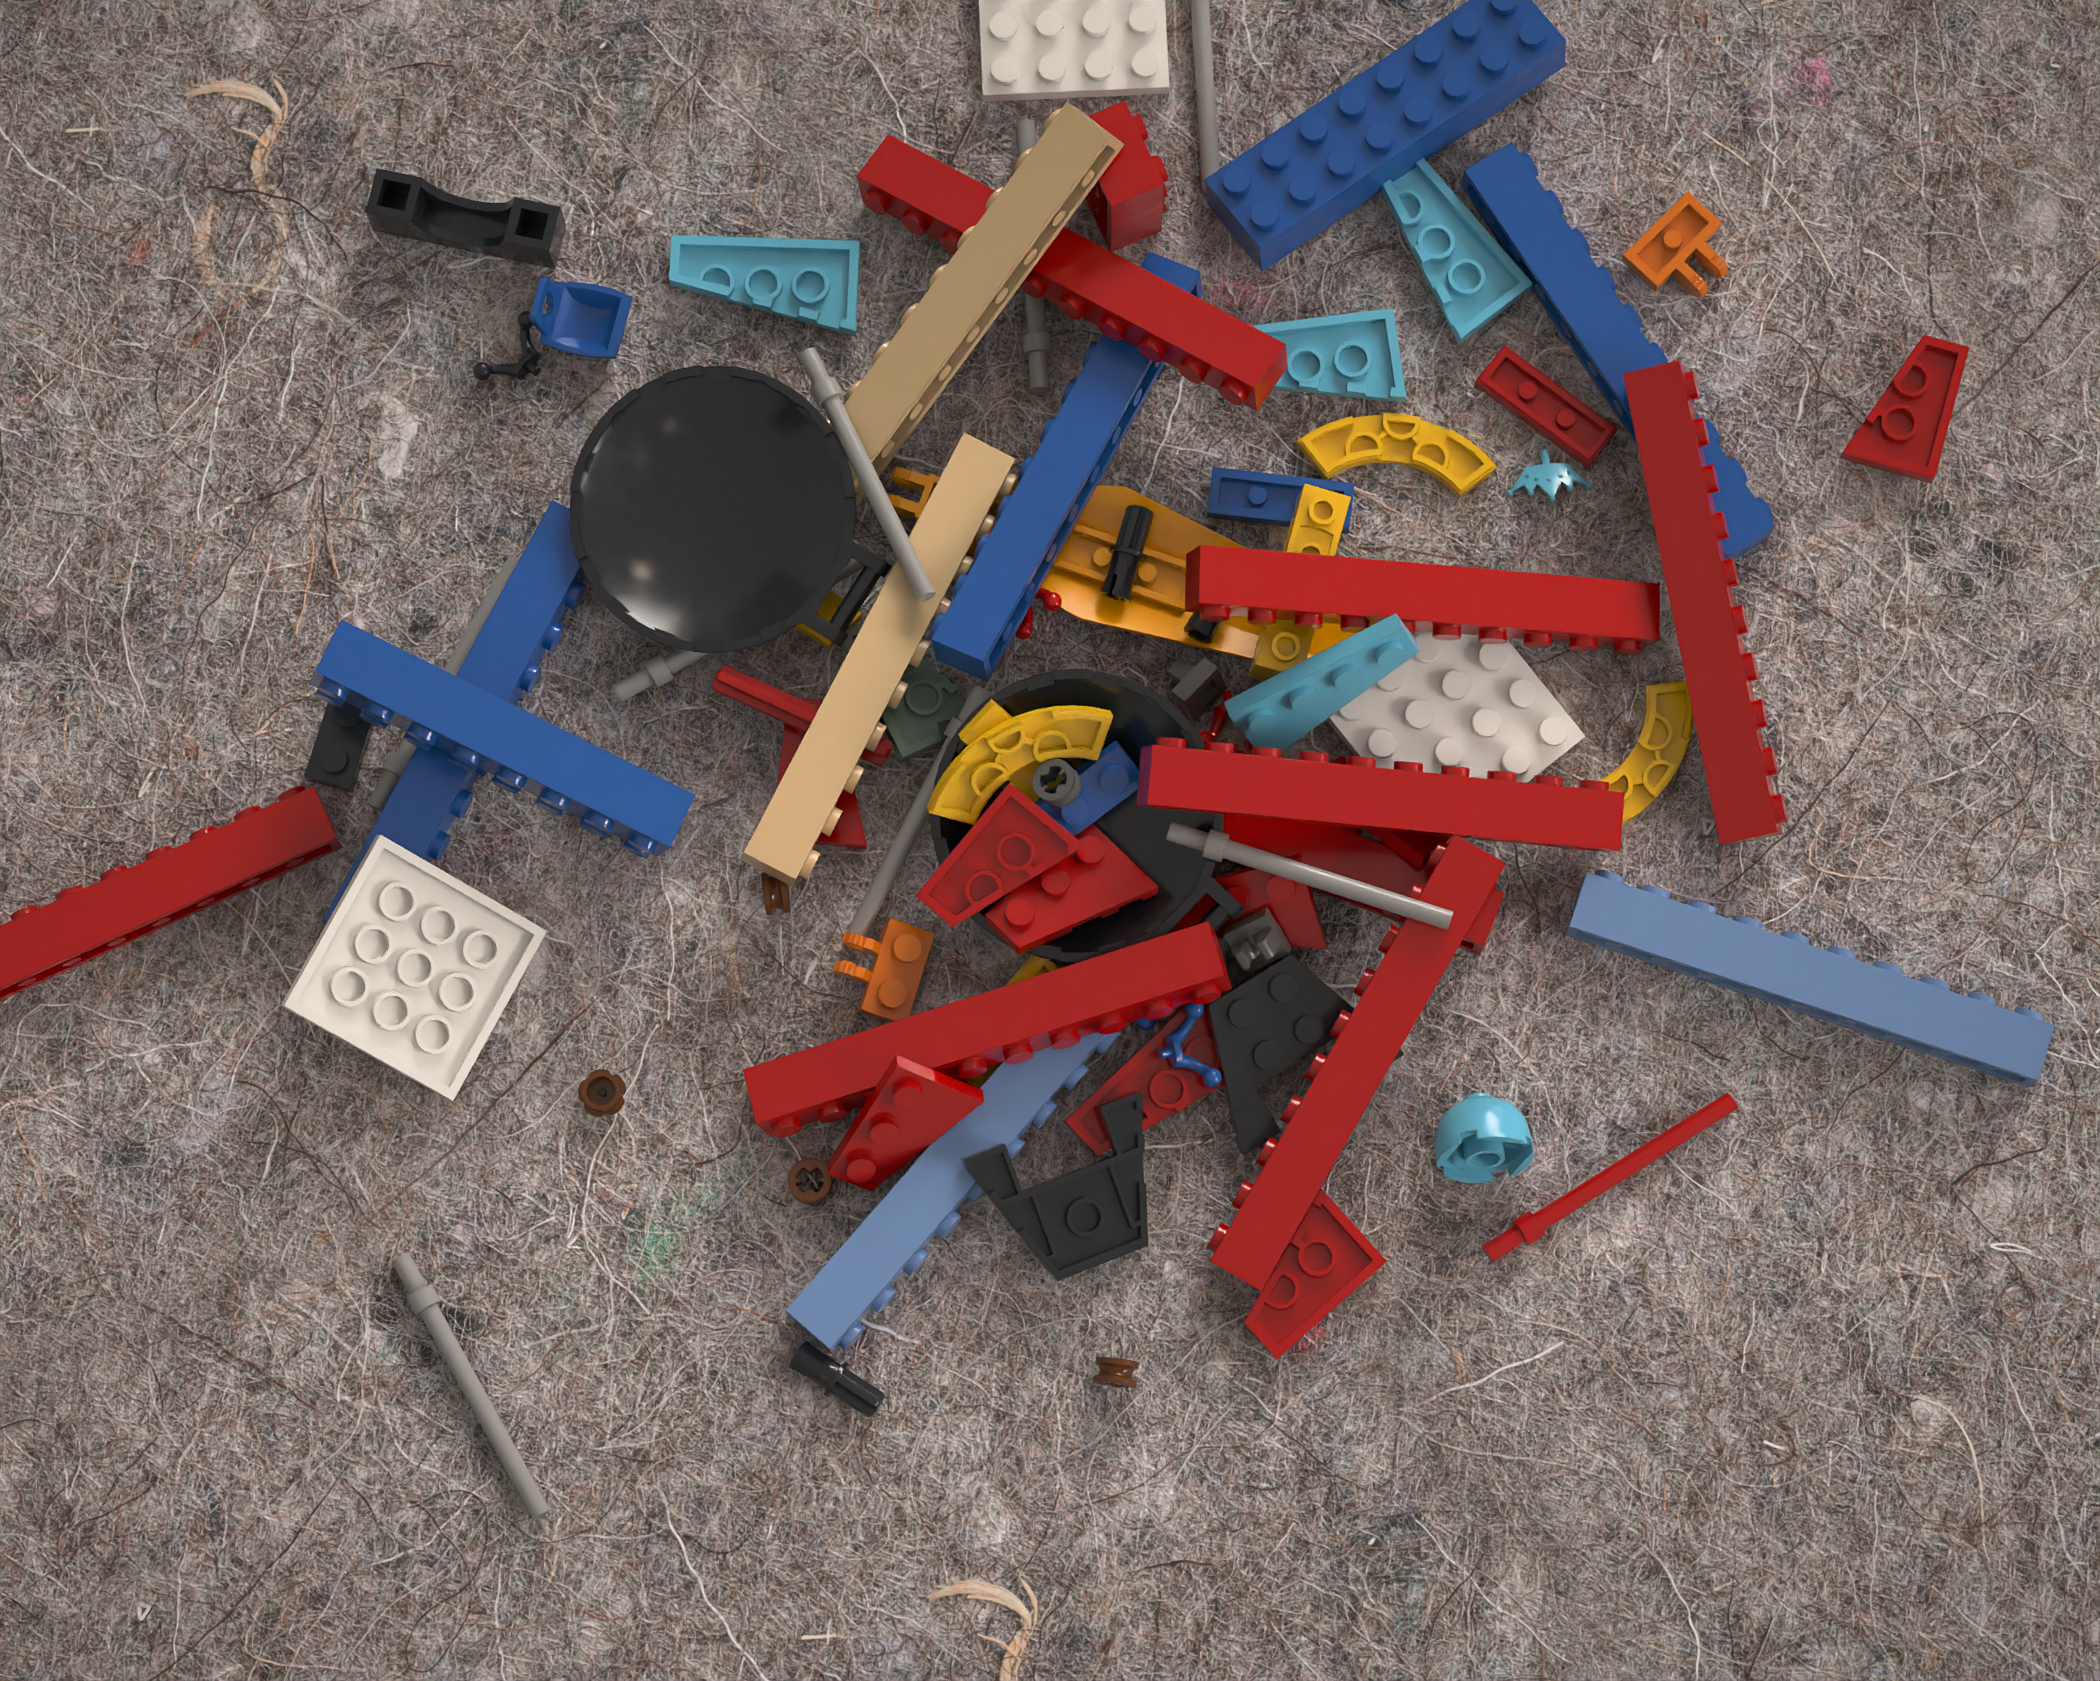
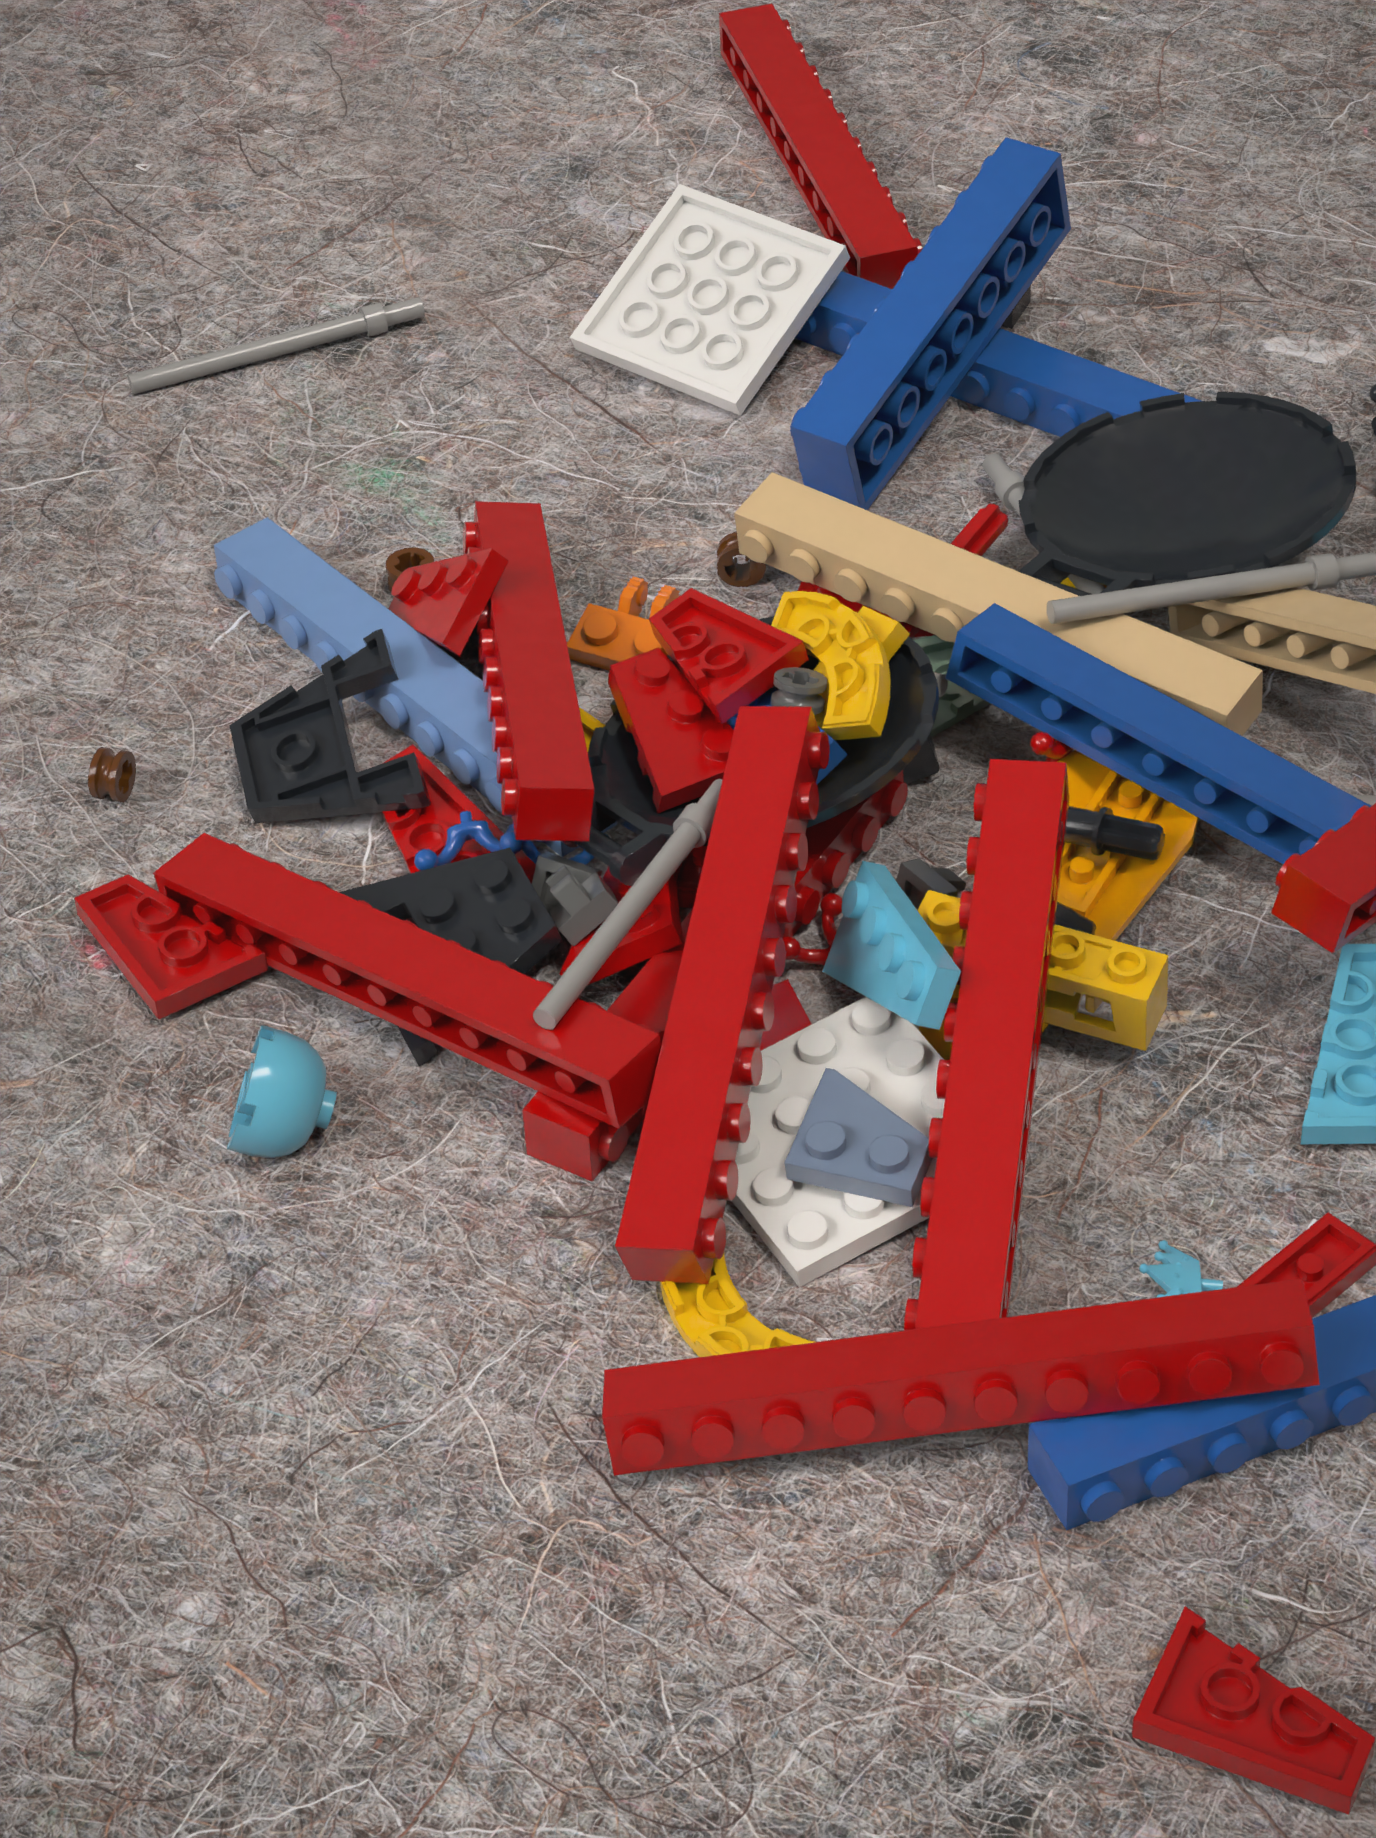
camera: 100 degrees right, 35 degrees down
reddish brown plate [578,1069,626,1117] -> none
black axle [789,1340,885,1418] -> none
blue plate [1207,467,1355,534] -> none
yellow tile [1297,413,1497,499] -> none
red bar [1482,1093,1738,1263] -> none
medium blue brick [1565,870,2055,1088] -> none
none -> sand blue wing [784,1068,932,1207]

